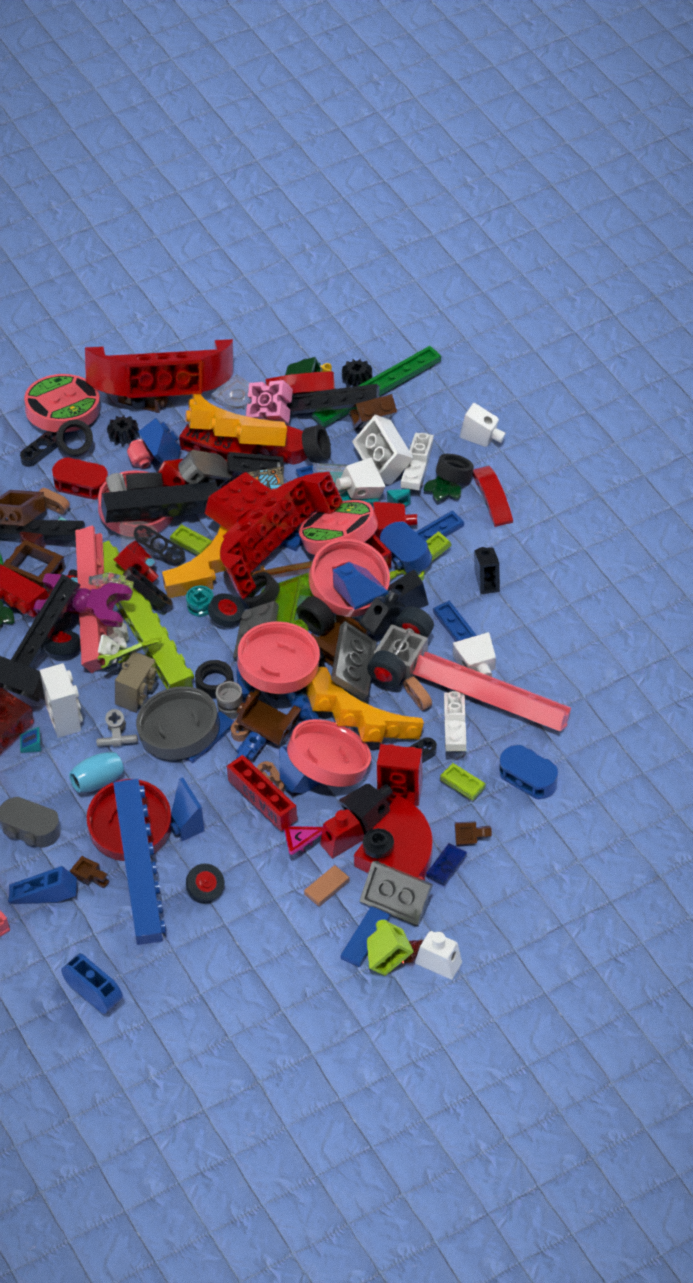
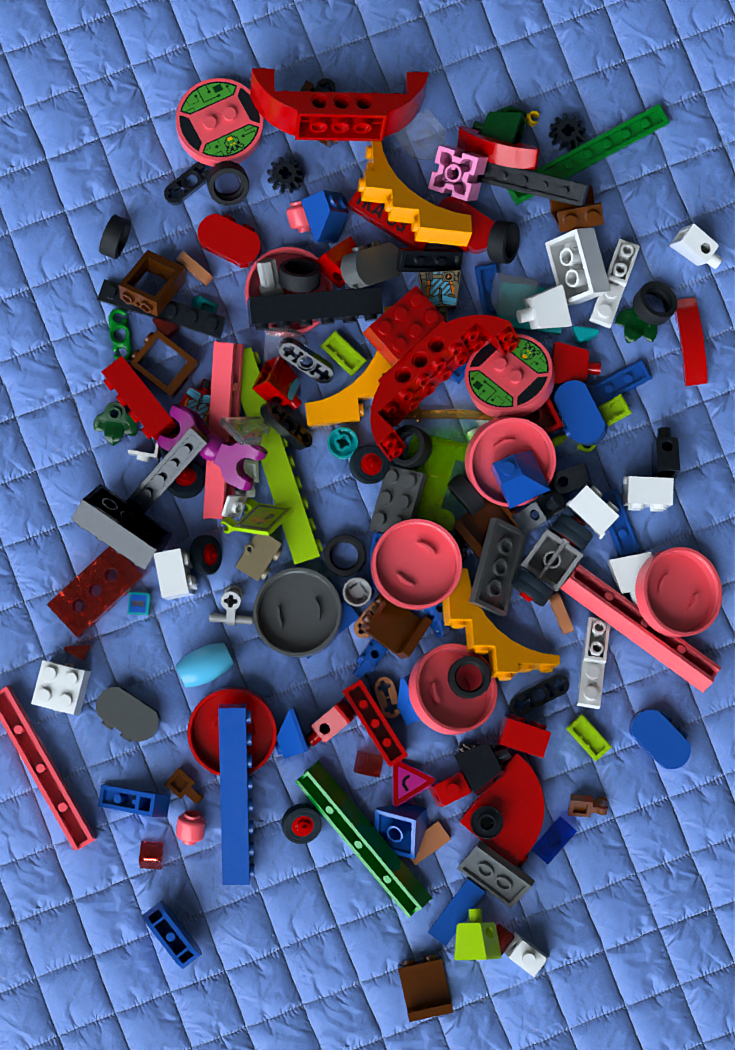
camera: 10 degrees right, 35 degrees up
none -> white bracket [128,442,160,462]
none -> clear red slope [139,841,164,870]
none -> coral head [176,810,206,845]
none -> black wheel [190,535,222,575]
none -> green tile [295,761,433,918]
none -> torso [306,699,357,746]
none -> clear red slope [354,751,384,778]
none -> blue slope [375,803,427,859]
none -> reddish brown panel [397,953,453,1022]
none -> black tyre [448,656,491,699]
none -> white brick [566,485,619,539]
none -> white brick [622,476,674,512]
none -> coral piece [635,547,722,638]

